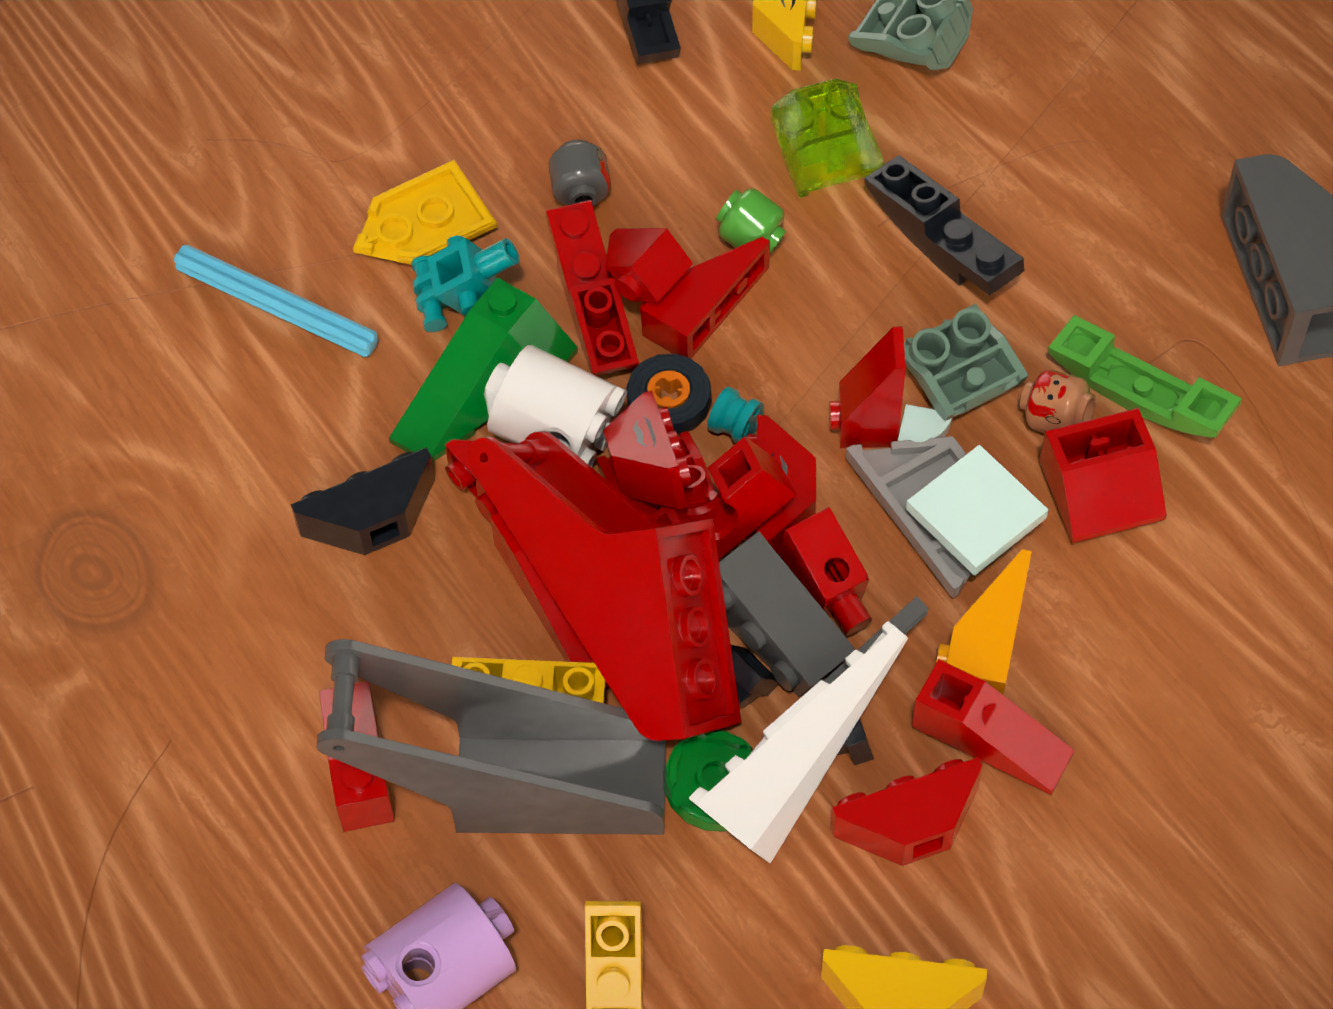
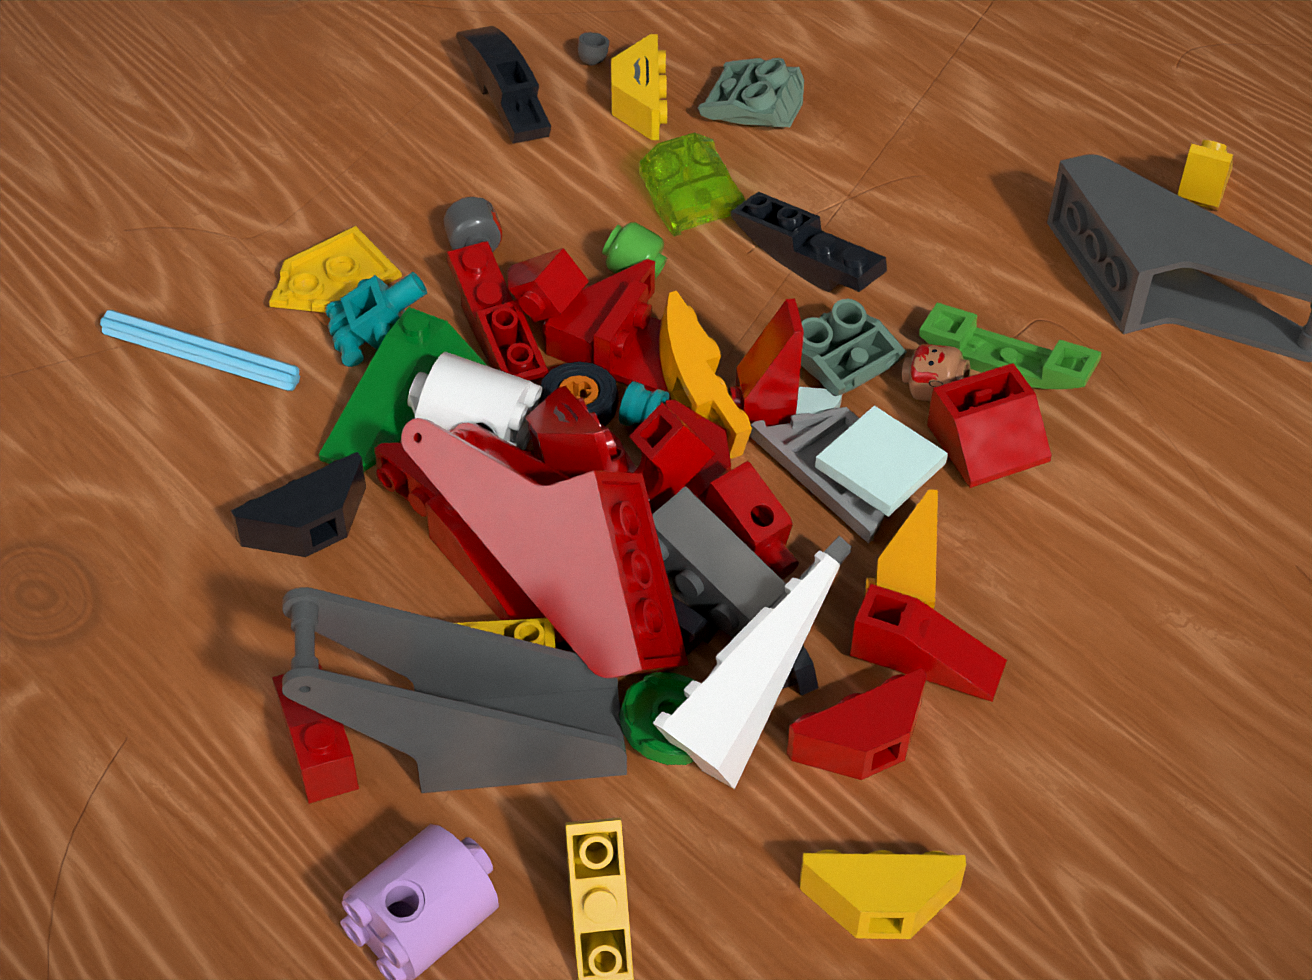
camera: 10 degrees left, 10 degrees down
none -> red bracket [594,279,672,400]
none -> light orange slope [659,290,752,459]

